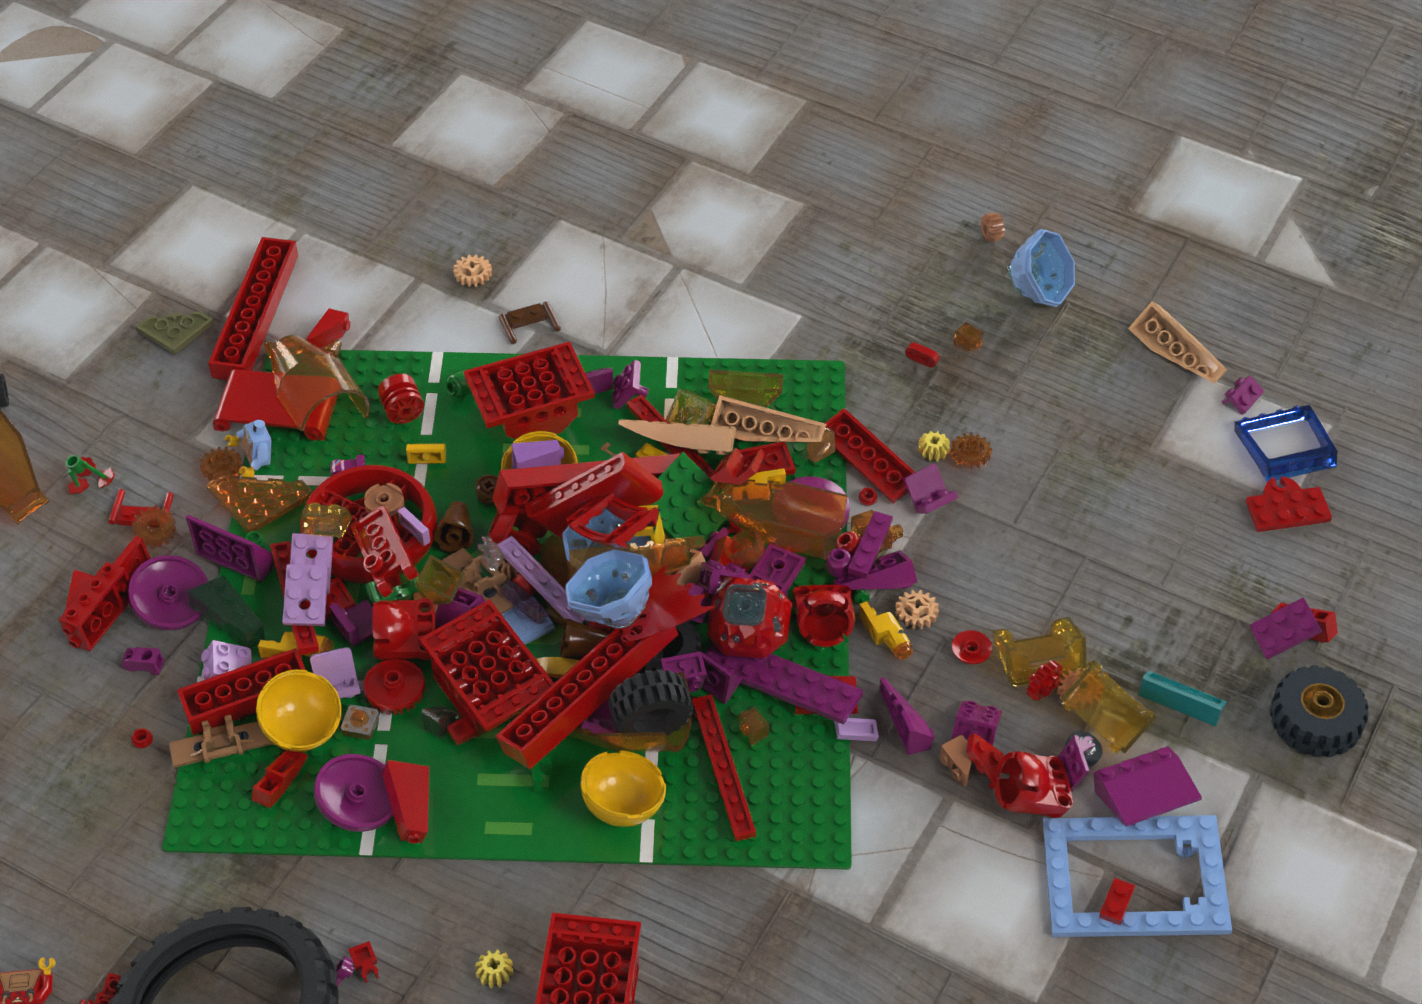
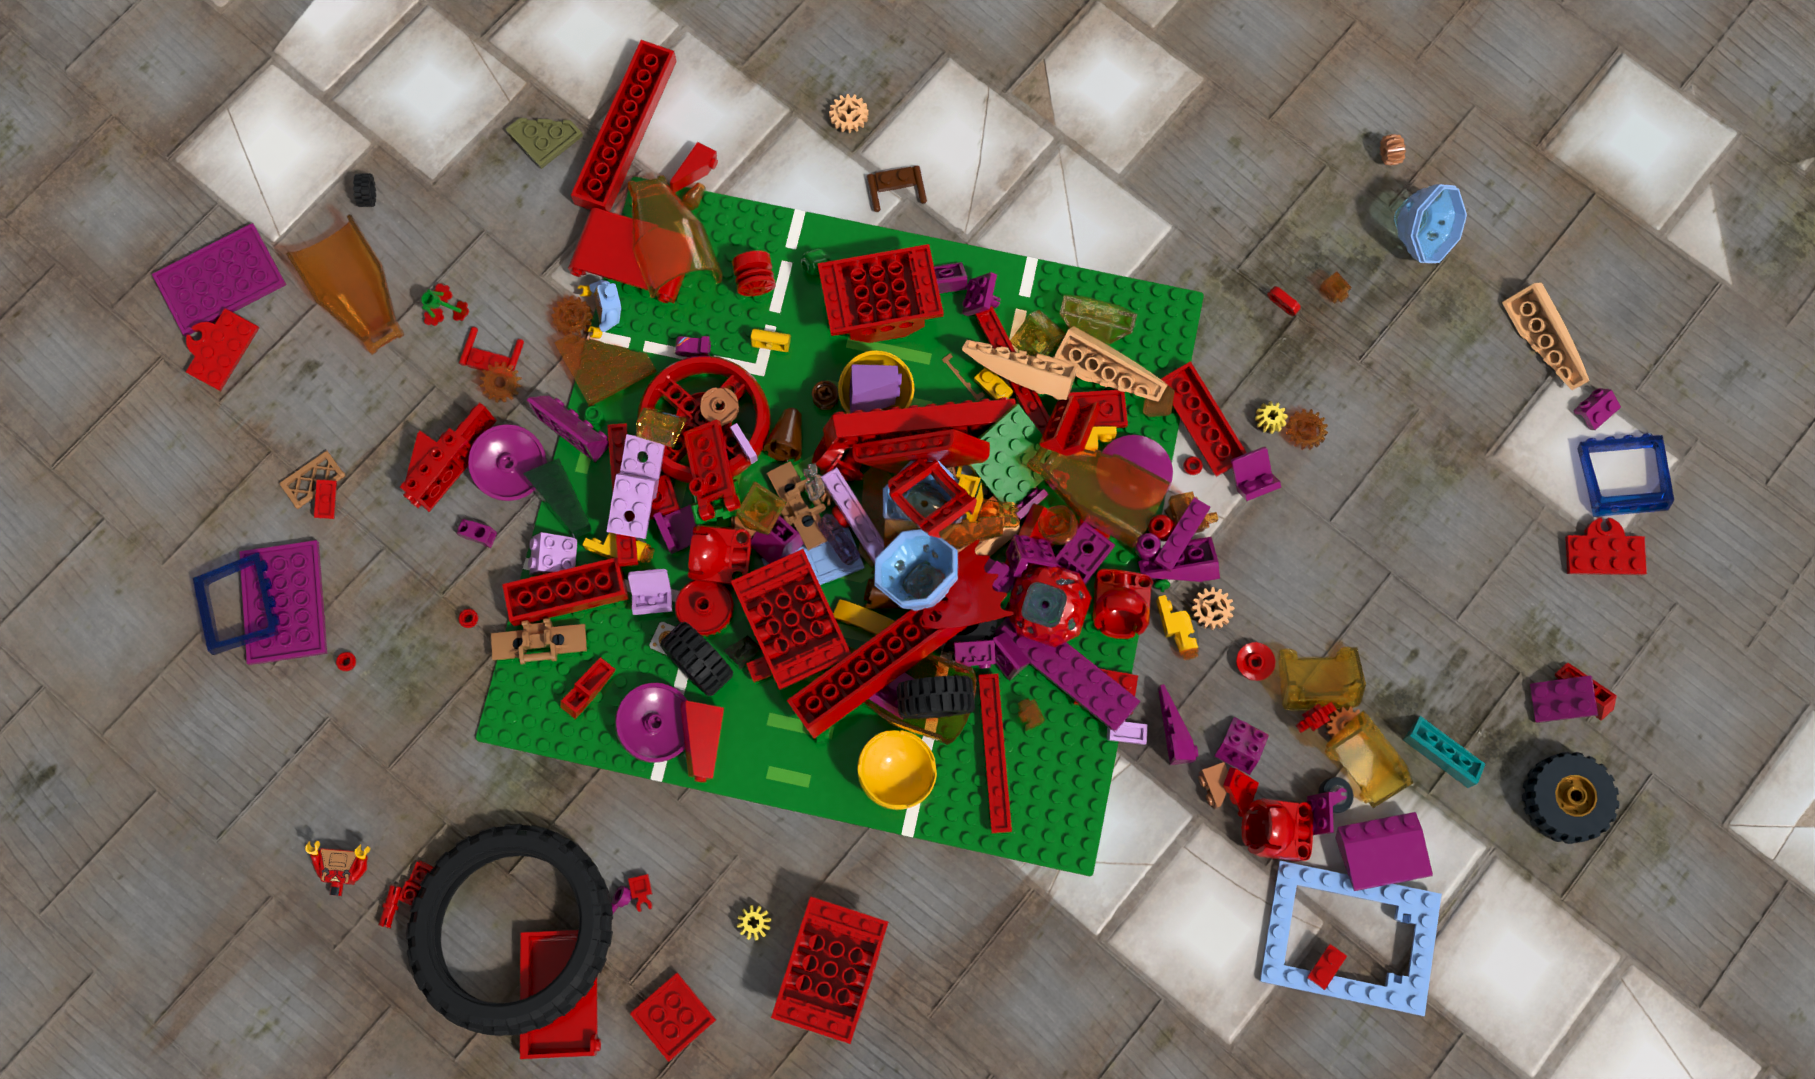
camera: 10 degrees right, 25 degrees up
yellow piece [256,670,341,752] -> none
none -> red plate [336,652,356,672]
none -> black tyre [660,622,733,696]

